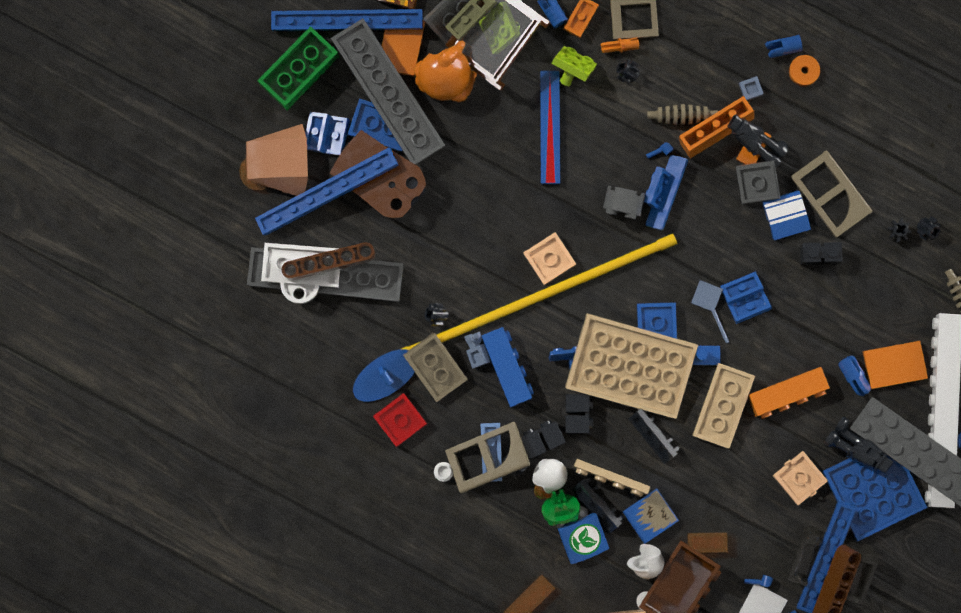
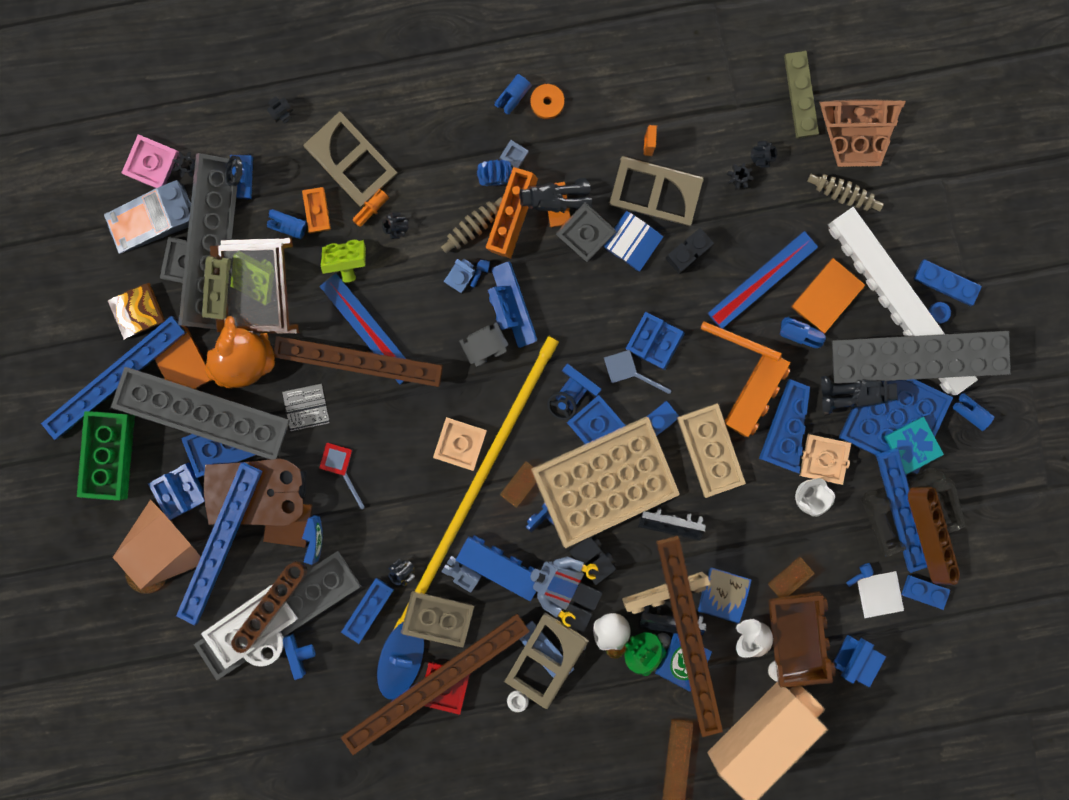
camera: 45 degrees left, 5 degrees up
none -> reddish brown tile [263,501,312,547]
none -> reddish brown plate [274,336,443,387]
none -> light grey sticker [282,384,330,431]
none -> blue tile [283,633,315,680]
none -> blue slope [302,515,323,565]
none -> piece [320,443,364,509]
none -> blue plate [341,578,394,644]
none -> reddish brown plate [341,613,530,755]
none -> medium blue bracket [444,259,475,294]
none -> blue gear [477,160,512,186]
none -> clear orange plate [500,461,536,508]
none -> sand blue torso [531,557,599,627]
none -> blue piece [547,364,601,420]
none -> orange tile [644,125,657,156]
none -> reddish brown plate [656,536,723,737]
none -> orange bar [701,322,782,361]
none -> blue tile [707,231,818,329]
none -> blue wing [759,379,810,474]
none -> white helmet [795,478,835,517]
none -> teal tile [884,417,944,474]
none -> blue hinge [953,394,994,431]

